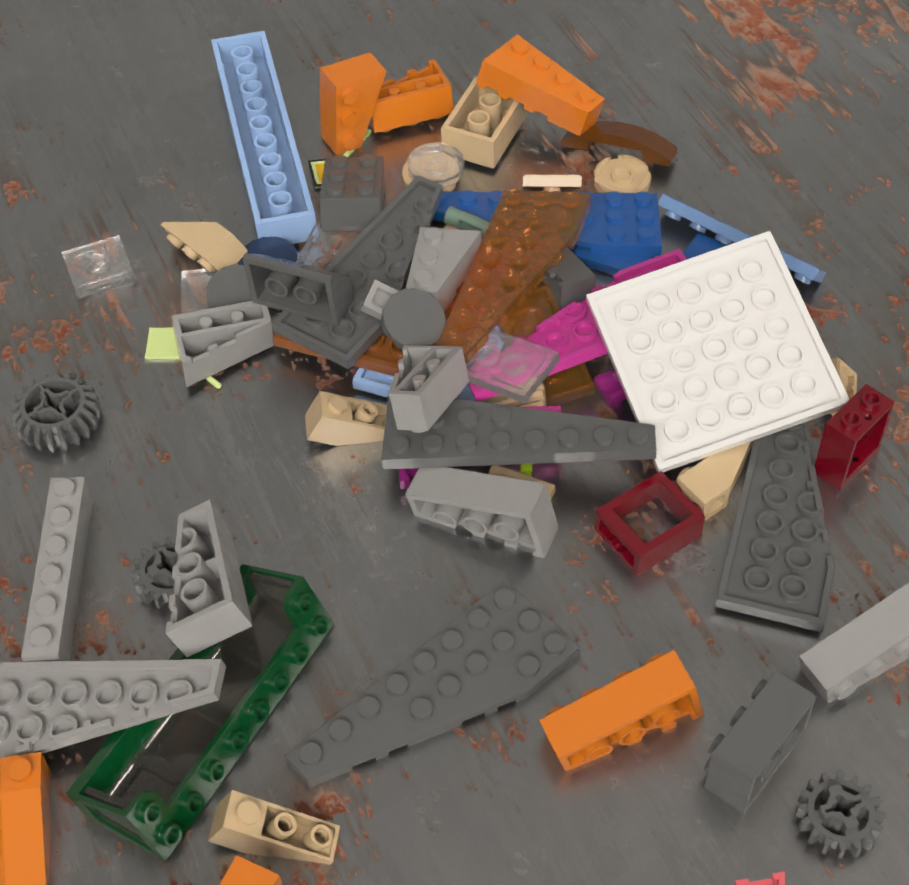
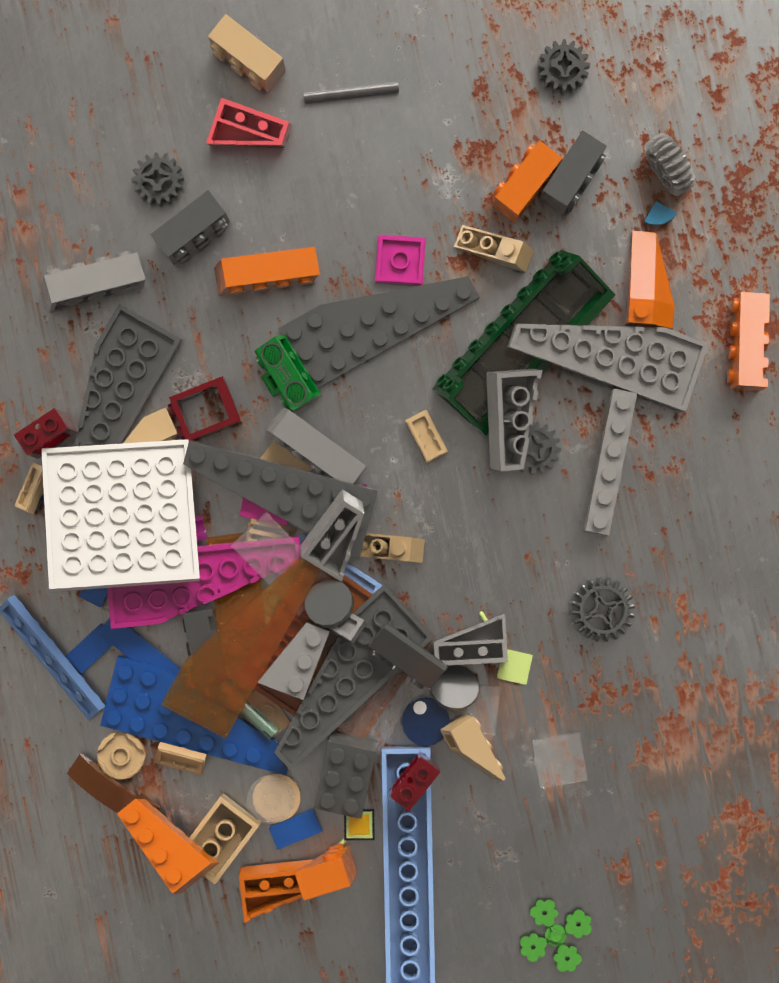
camera: 165 degrees left, 35 degrees up
none -> green piece [254,334,322,412]
none -> blue tile [269,808,323,850]
none -> dark pink tile [375,235,426,286]
none -> dark red window [389,751,440,812]
none -> tan plate [405,410,448,463]
none -> bright green plant [520,899,592,972]

